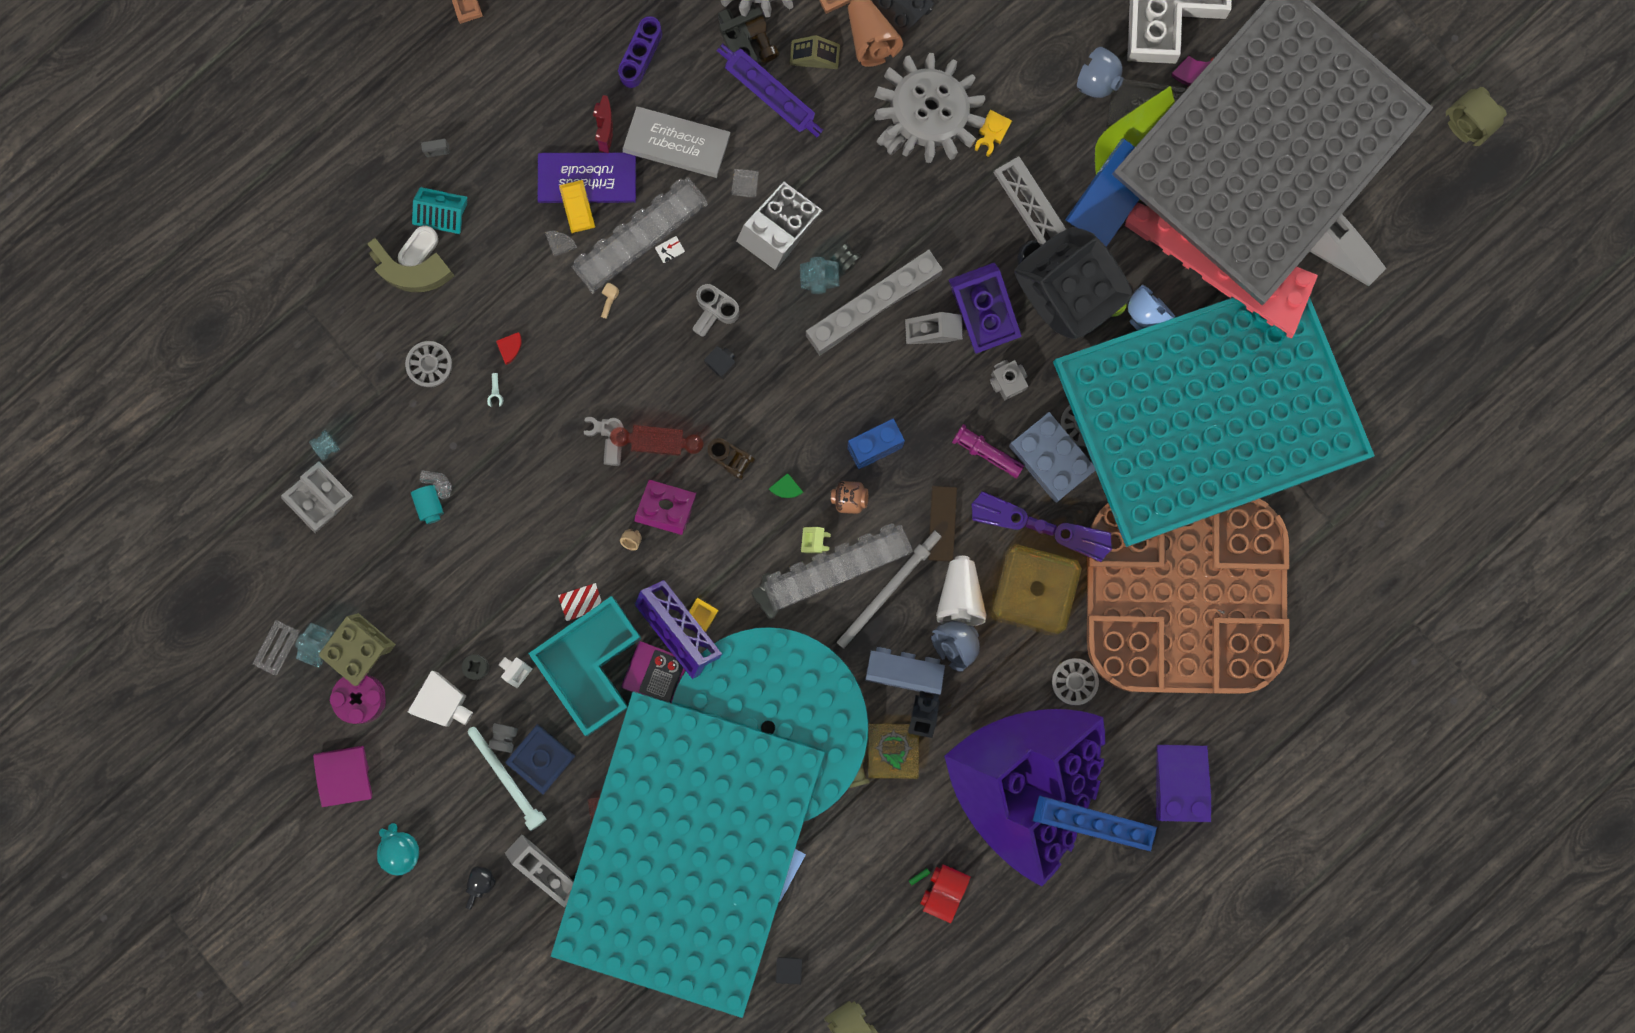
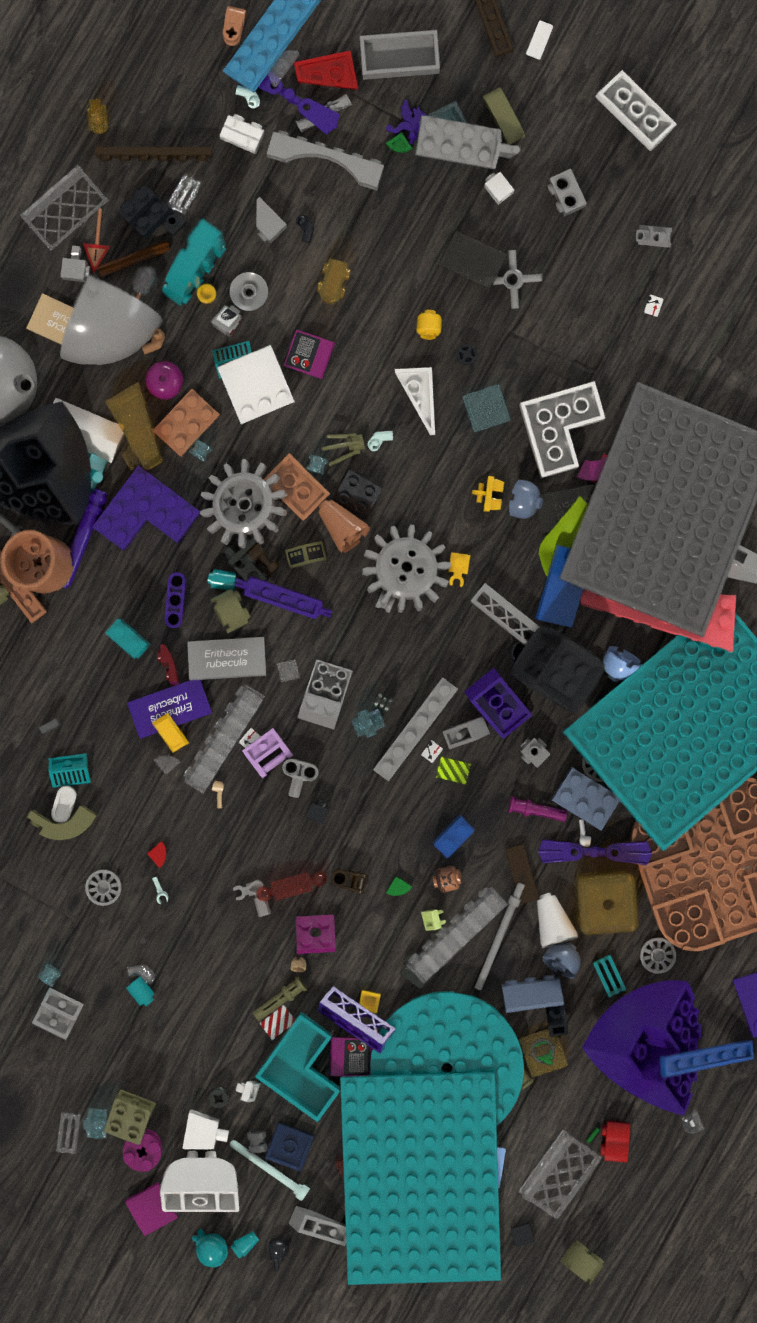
camera: 20 degrees left, 5 degrees up
none -> teal panel [105,619,151,659]
none -> white hips [160,1151,239,1212]
none -> teal brick [208,569,237,591]
none -> olive brick [210,589,250,634]
none -> teal cone [230,1231,259,1259]
none -> lavender plate [242,728,293,778]
none -> olive pin [253,976,307,1022]
none -> white sticker [421,741,443,763]
none -> clear neon green sticker [436,757,471,784]
none -> yellow hips [472,476,504,512]
none -> clear fence [519,1129,602,1219]
none -> white hand [579,820,591,847]
none -> teal tile [593,954,626,998]
none -> clear tile [682,1110,705,1134]

